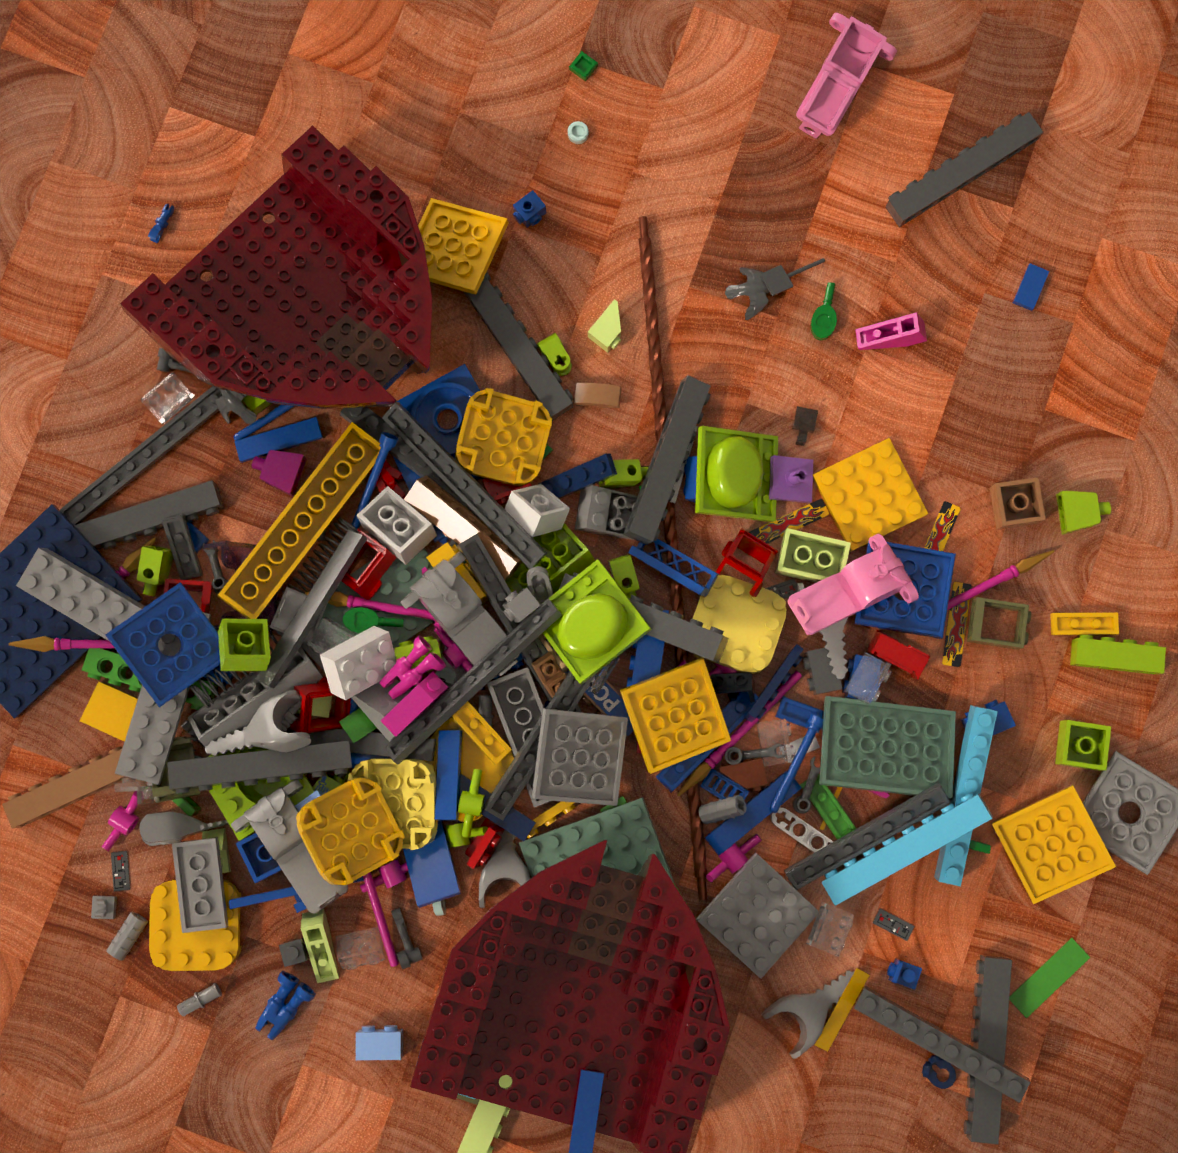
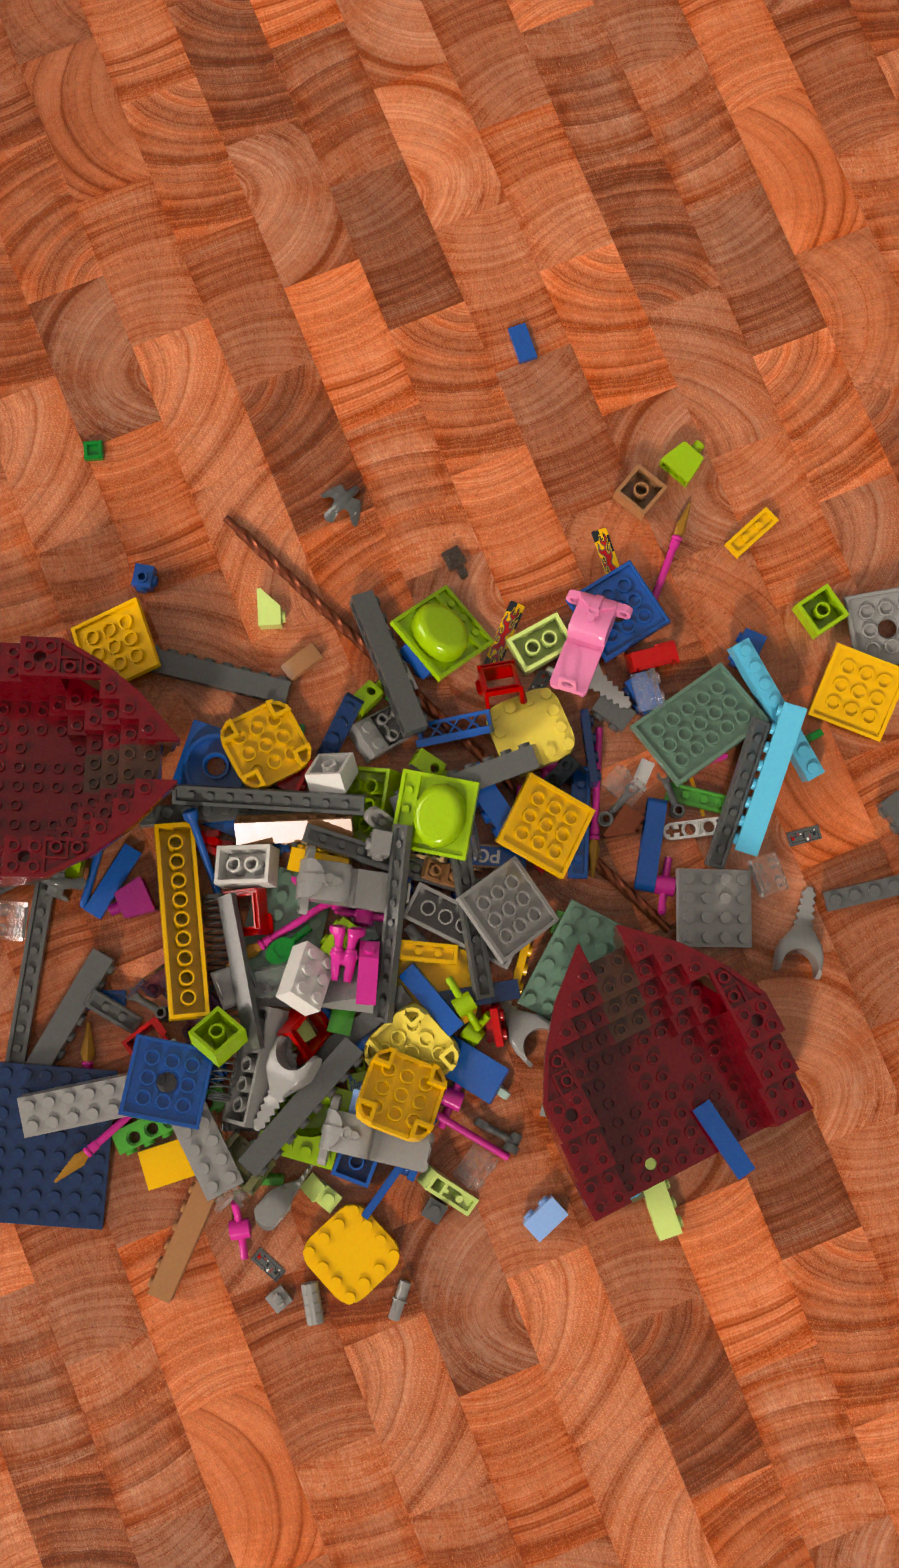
camera: 45 degrees left, 0 degrees up
lime torso [137,545,173,596] -> none
light grey plate [172,837,228,933] -> none
blue piece [255,971,316,1040] -> none
lime piece [537,333,572,376] -> none
light aqua tile [568,121,589,144] -> none
light grey axle [699,795,746,824] -> none
blue slope [700,769,750,800] -> none
dark grey piece [760,258,825,296] -> none
medium lavender tile [769,455,813,503] -> none
blue piece [770,714,823,813] -> none
blue tile [775,696,824,729] -> none
bright pink piece [796,13,897,138] -> none
green piece [810,282,837,341] -> none
yellow plate [813,438,928,552] -> none
yellow sticker [815,968,870,1052] -> none
dark pink slope [855,312,927,350] -> none
dark grey brick [885,112,1043,228] -> none
blue bracket [887,958,922,990] -> none
sticker [942,582,972,667] -> none
olive window [967,597,1031,650] -> none
lime brick [1070,635,1166,675] -> none

